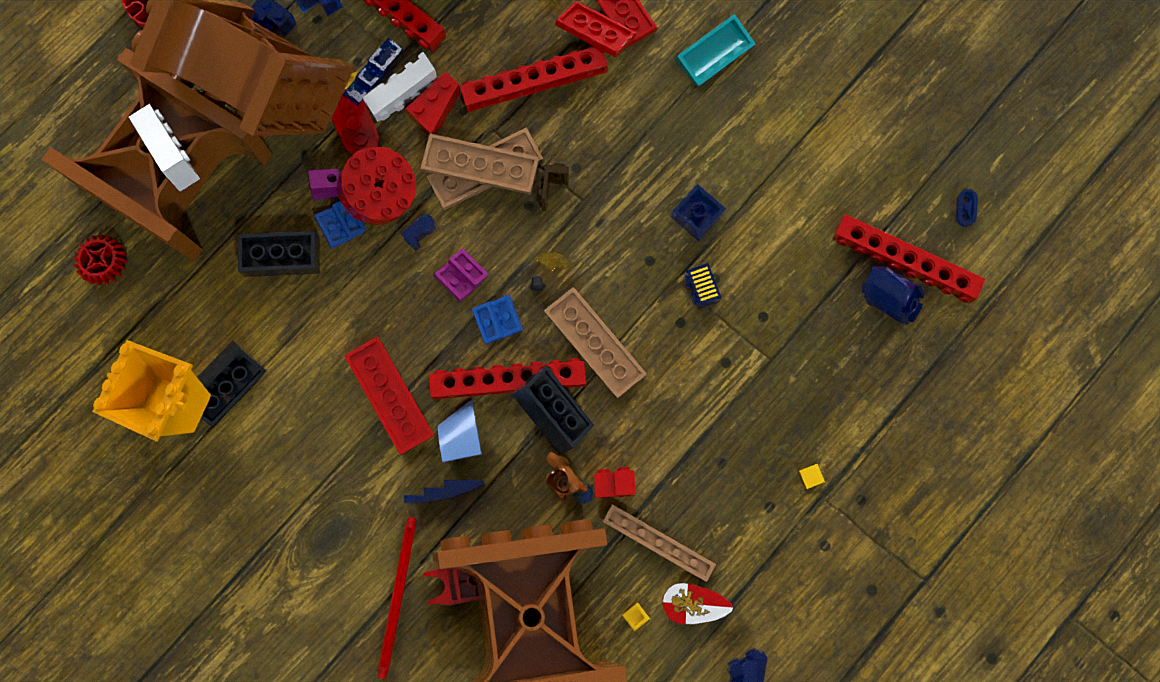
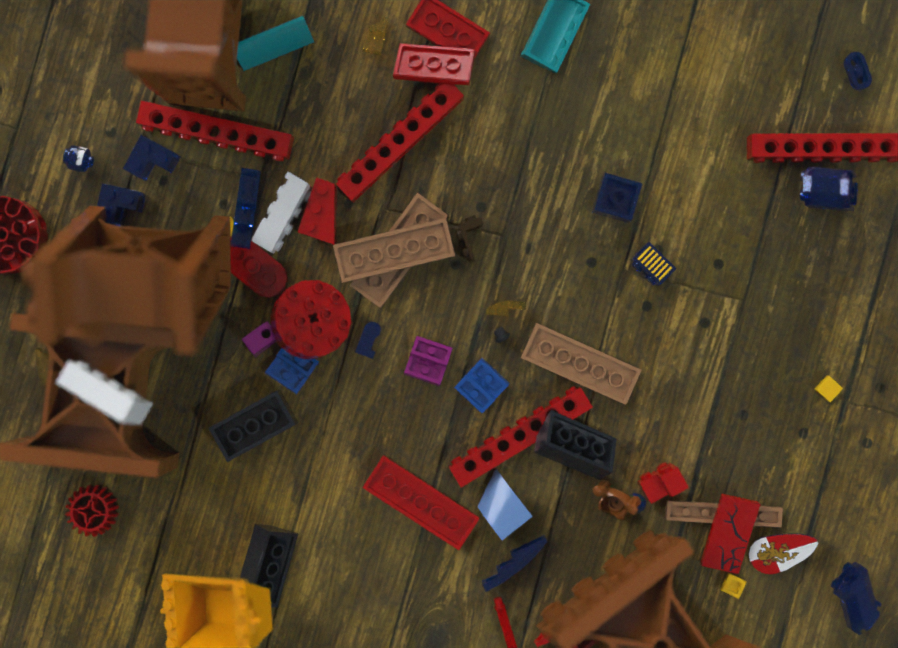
camera: 25 degrees left, 10 degrees up
none -> red tile [700,493,761,574]

